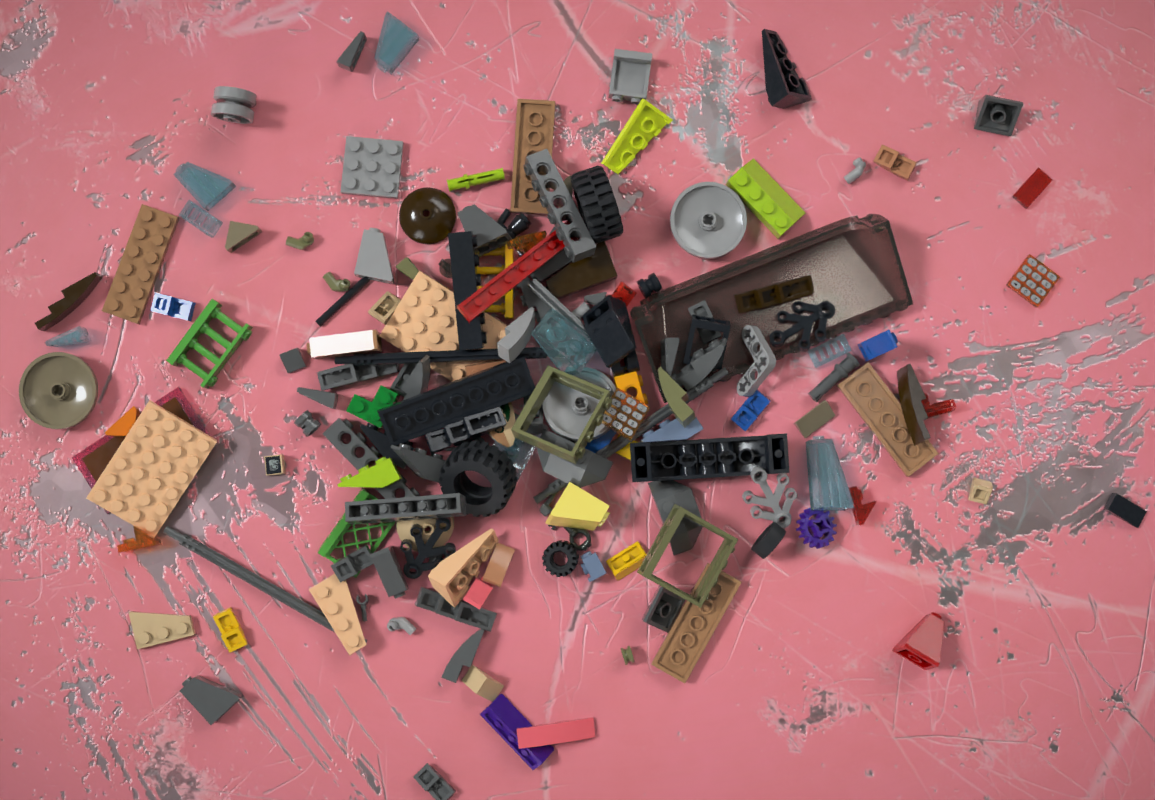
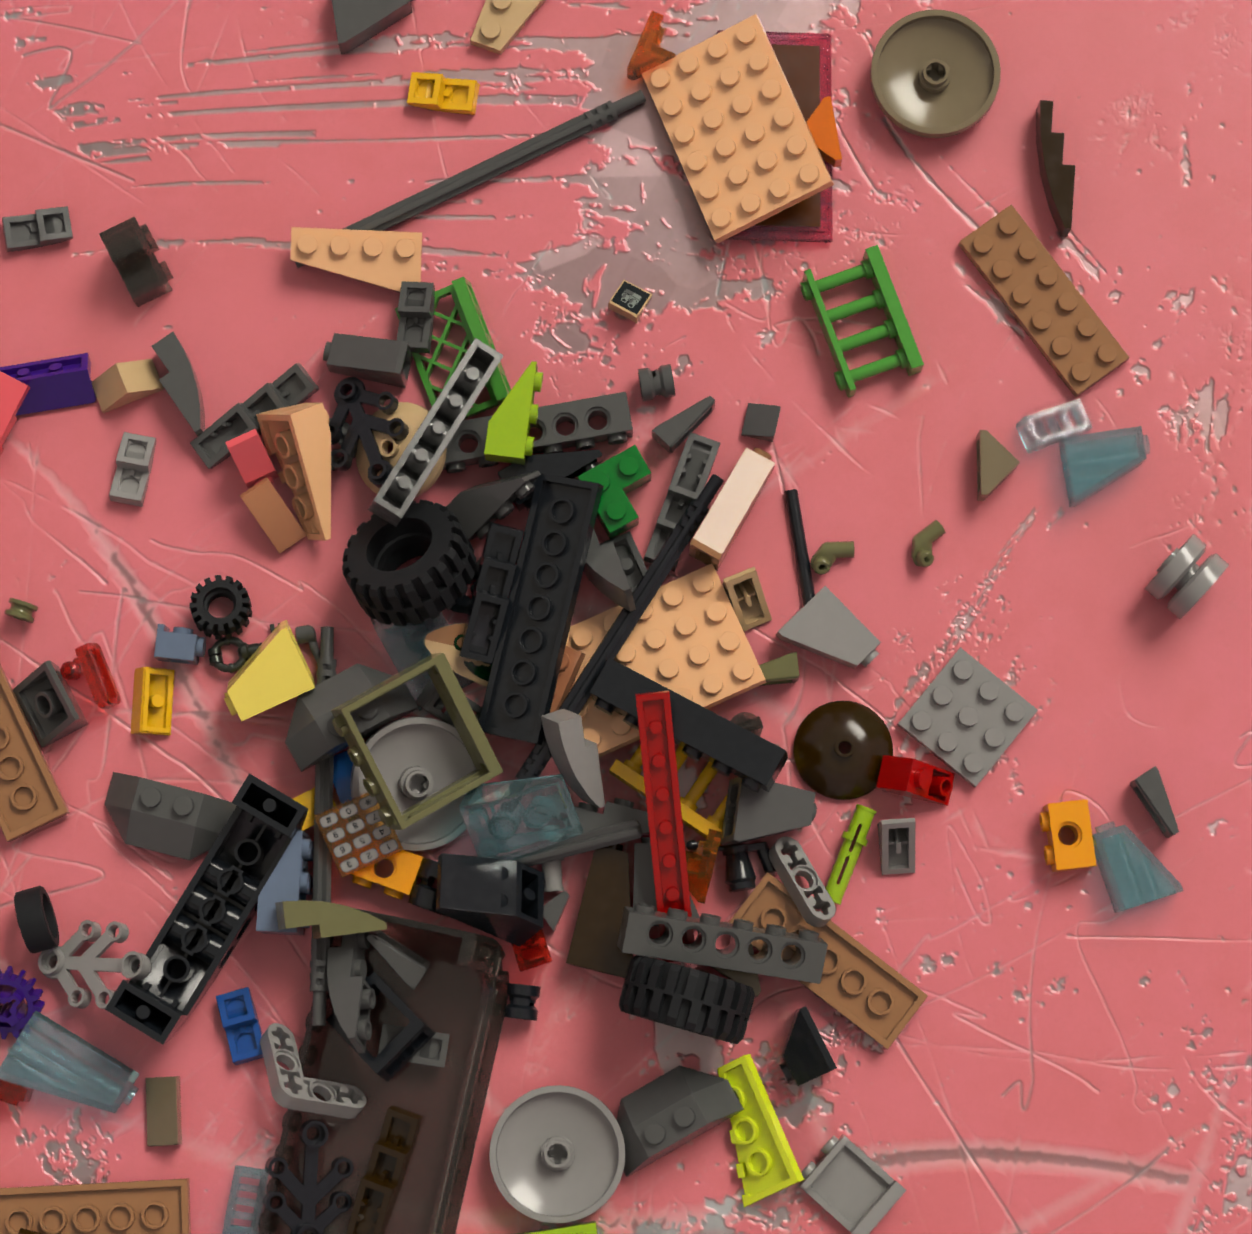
camera: 130 degrees right, 5 degrees down
clear light blue slope [45,326,91,347] -> none
slope [150,293,196,321] -> none
dark grey hand [356,594,369,621] -> none
light grey arm [387,617,417,635] -> none
olive window [637,504,738,608] -> none
dark grey pin [808,353,860,402] -> none
none -> clear red piece [60,643,121,709]
none -> clear smoke brick [99,217,173,307]
none -> light grey slope [109,432,156,507]
none -> dark grey wedge [617,1066,744,1177]
none -> light grey beam [769,837,836,927]
none -> black slope [779,1006,837,1086]
none -> red slope [876,755,955,806]
none -> light grey slope [877,818,916,875]
none -> light orange brick [1039,799,1097,872]

